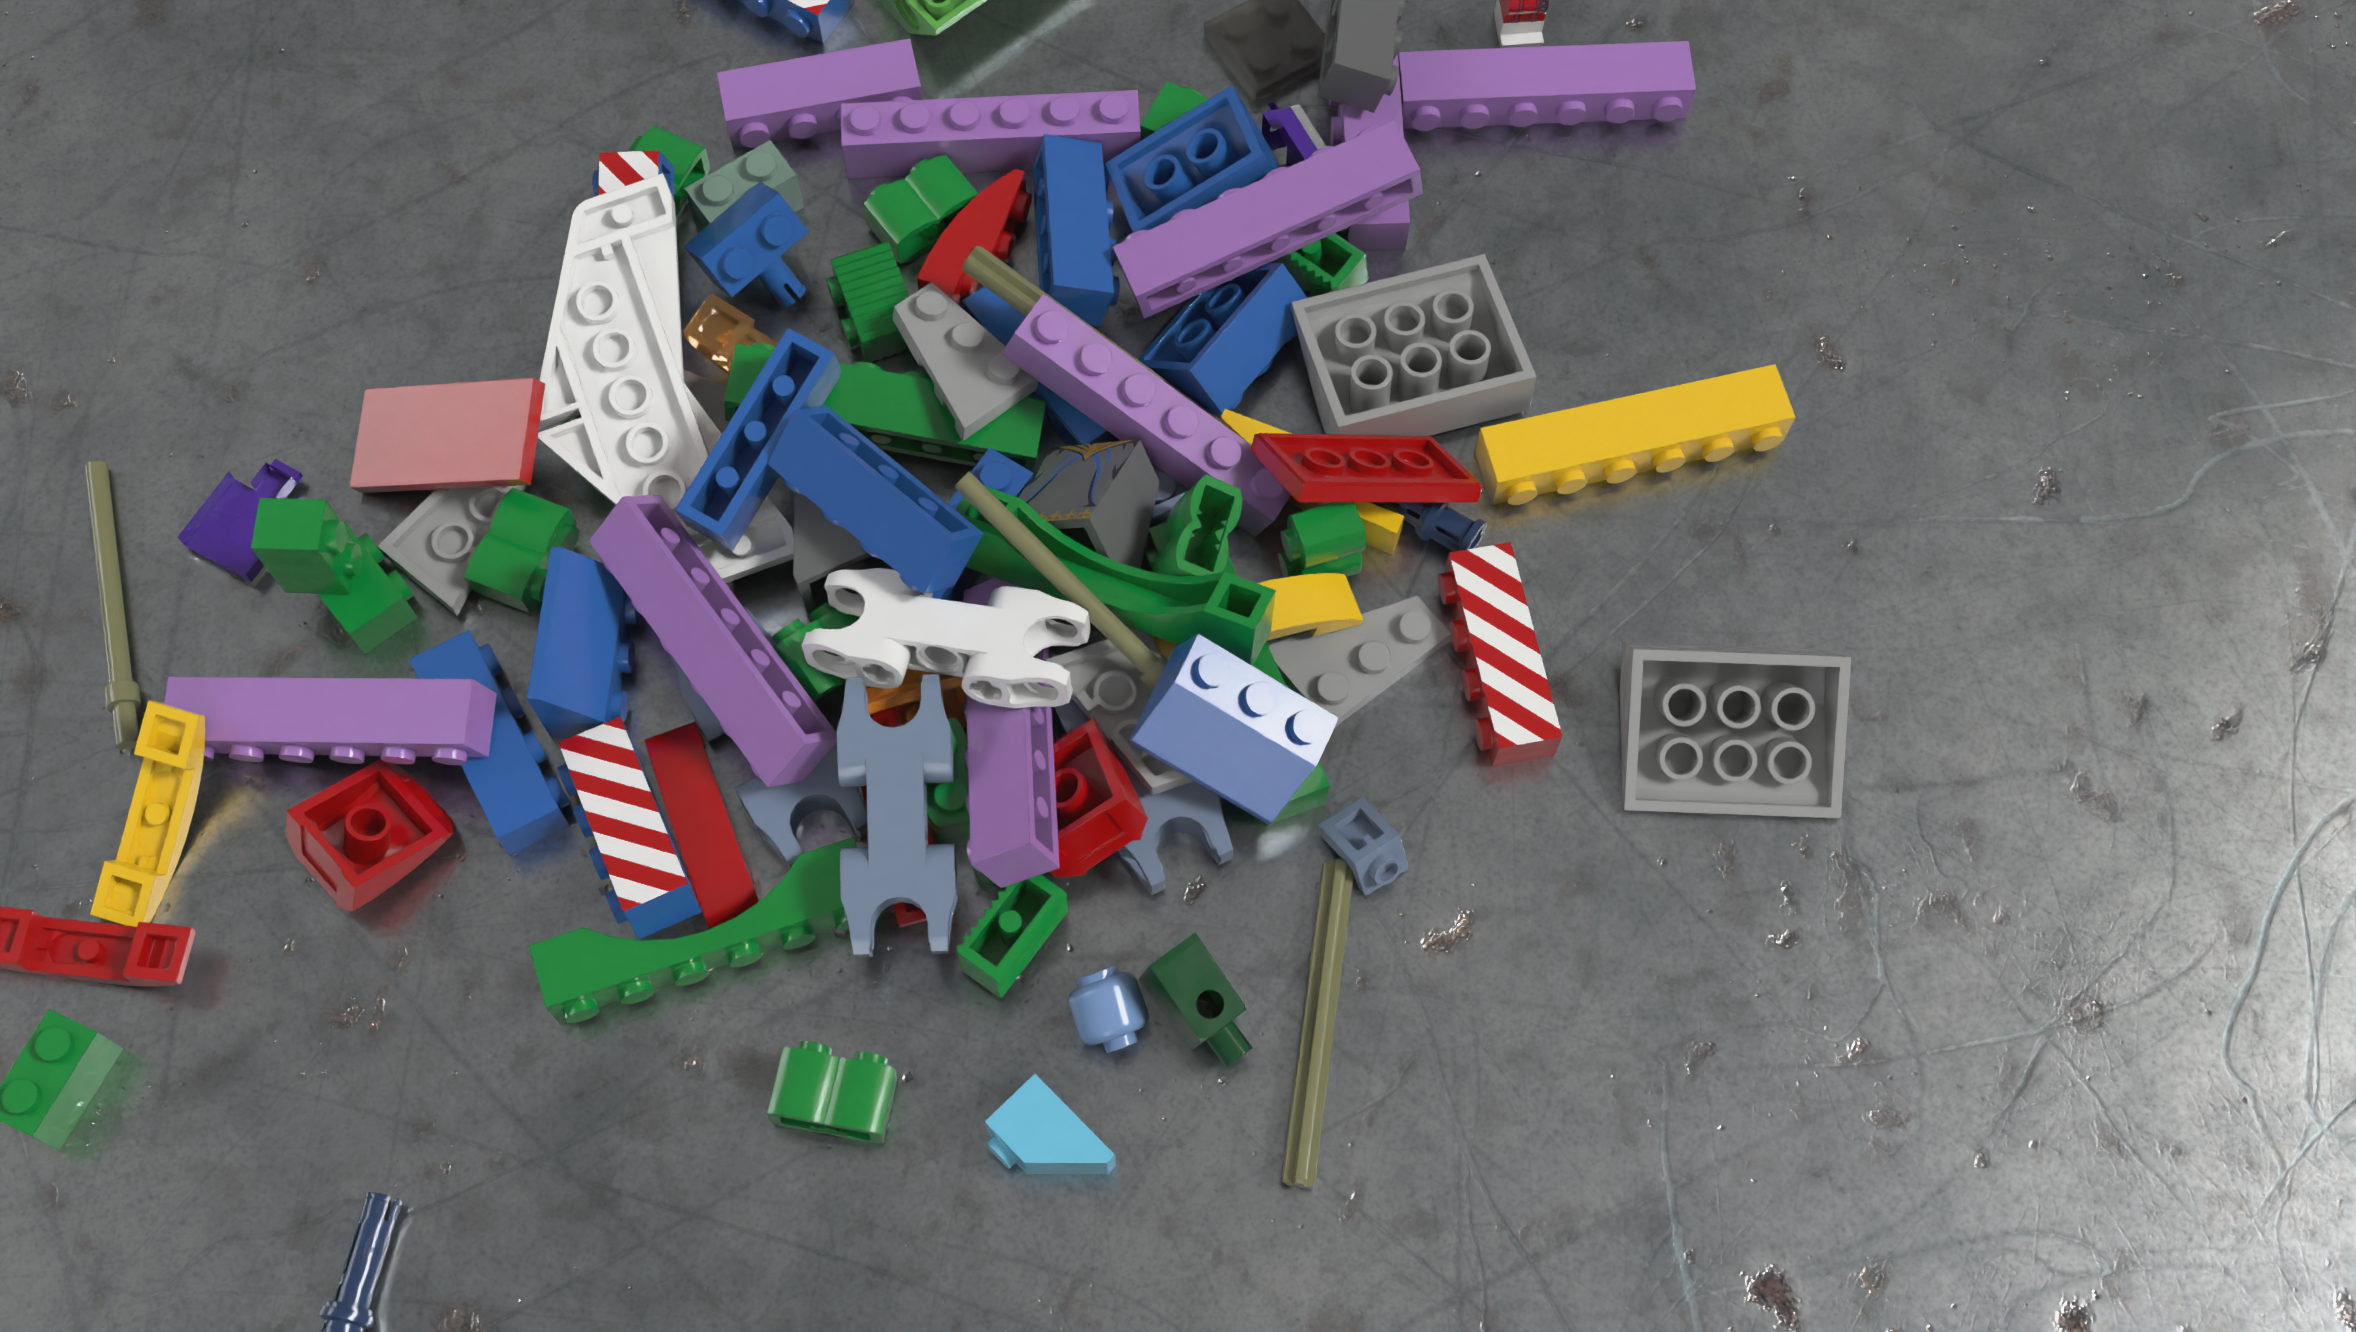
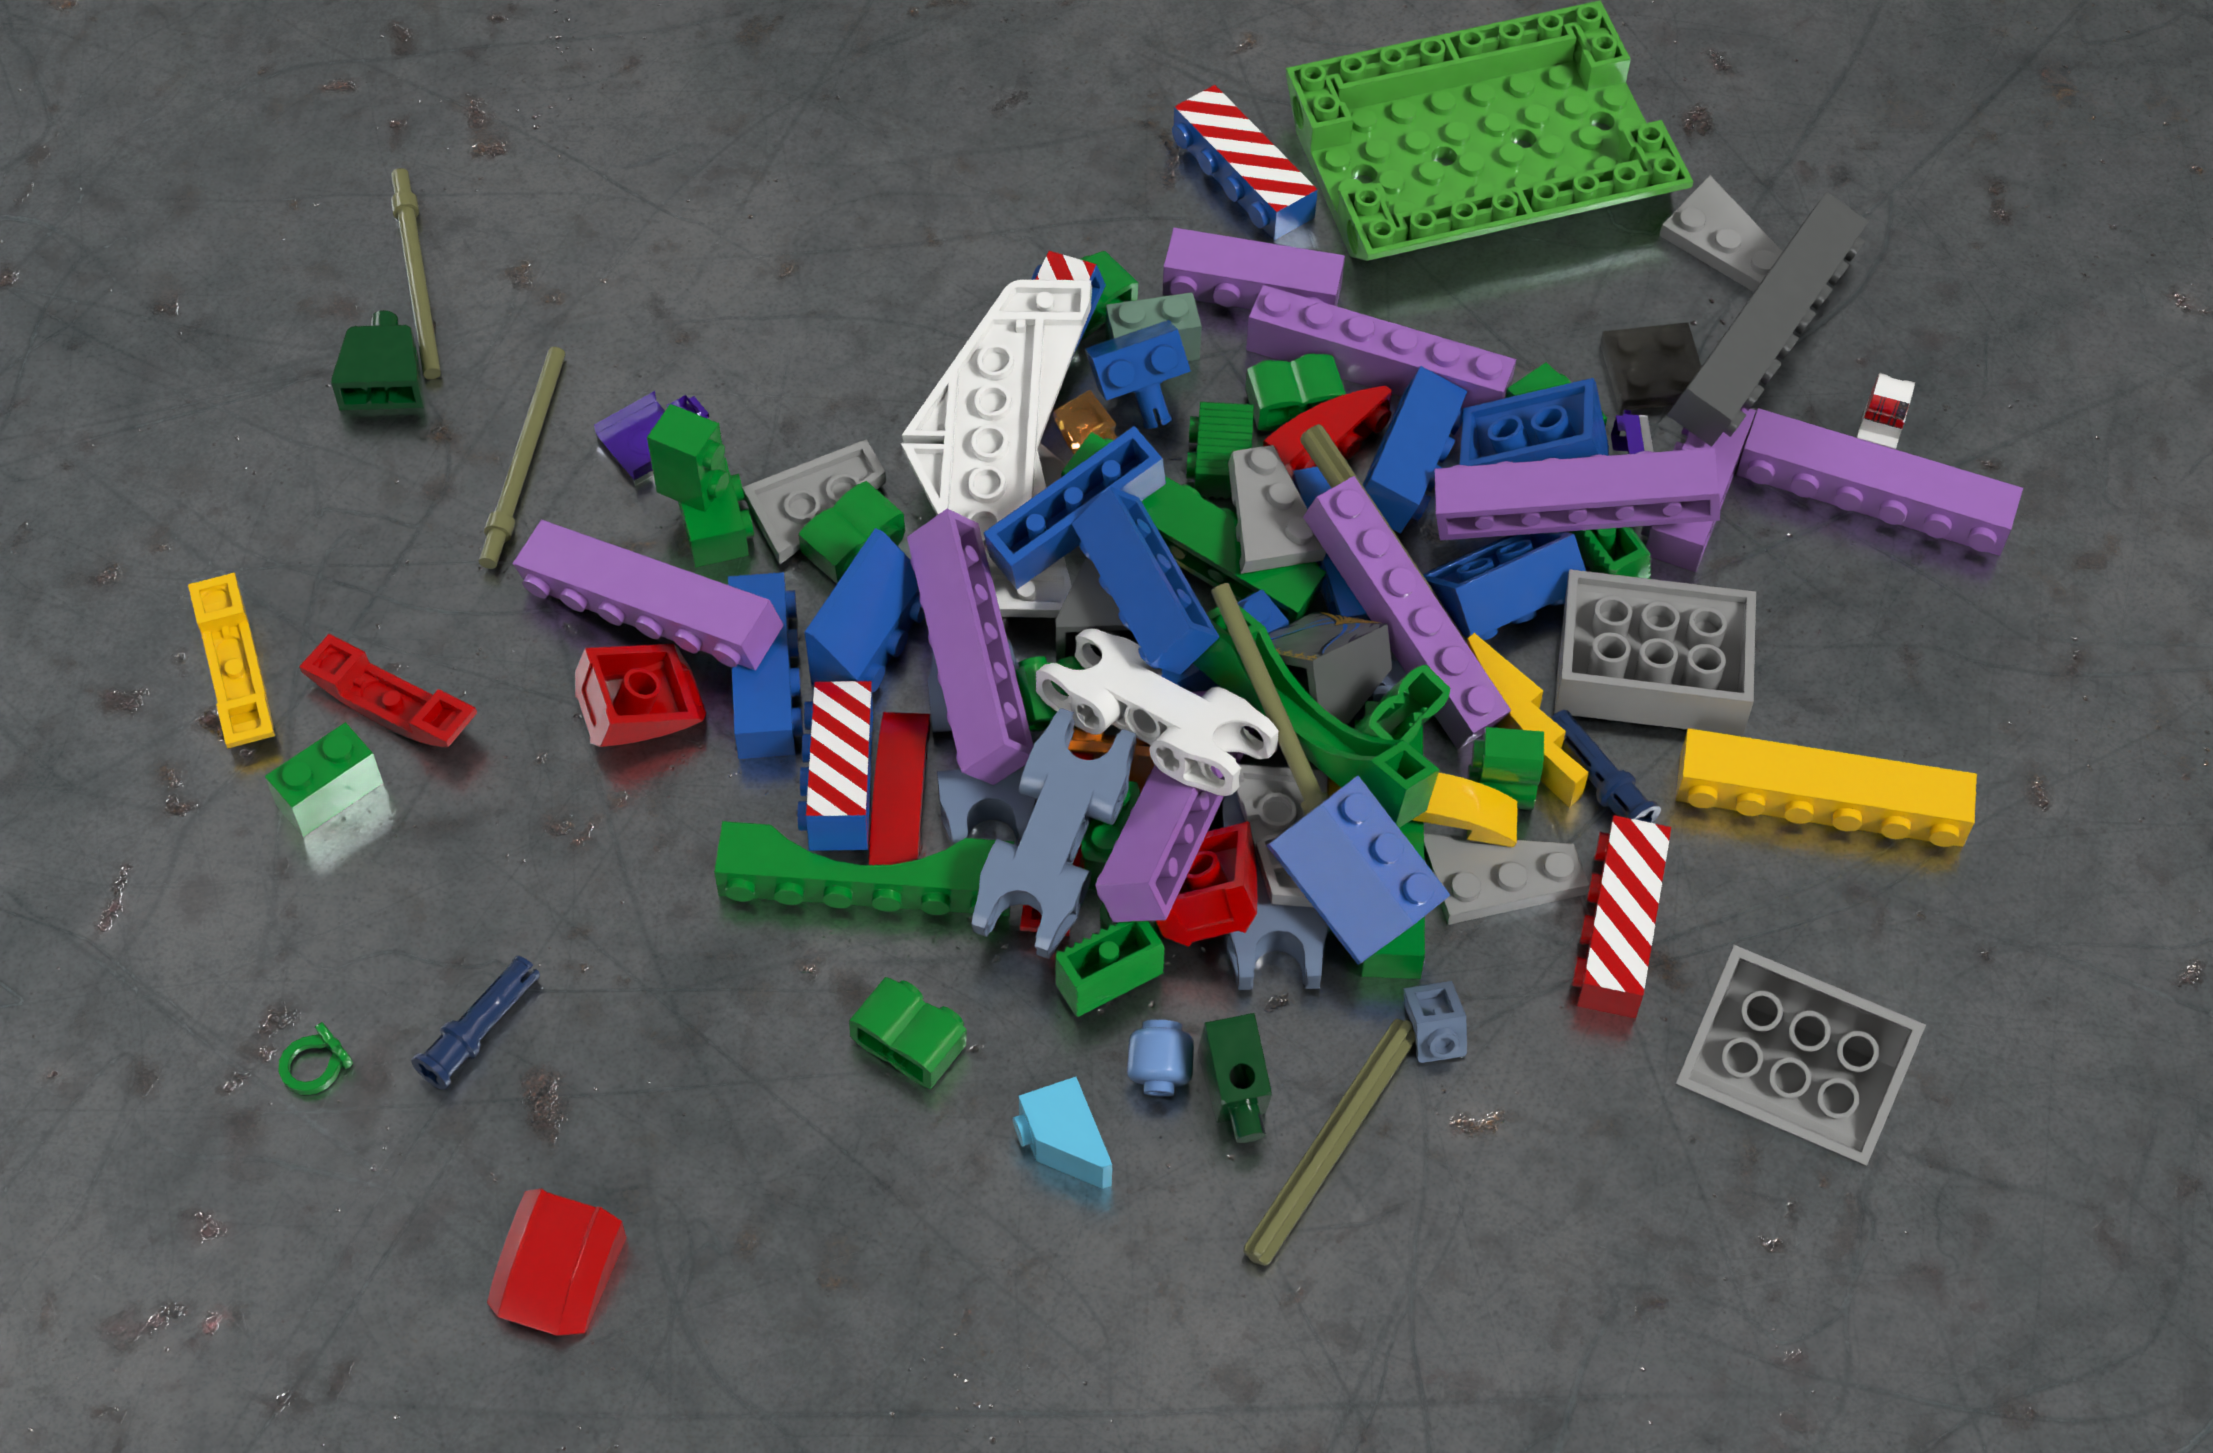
camera: 25 degrees right, 10 degrees down
yellow slope [90,701,205,927] -> none
tile [349,378,545,493] -> none
red tile [1250,433,1483,503] -> none

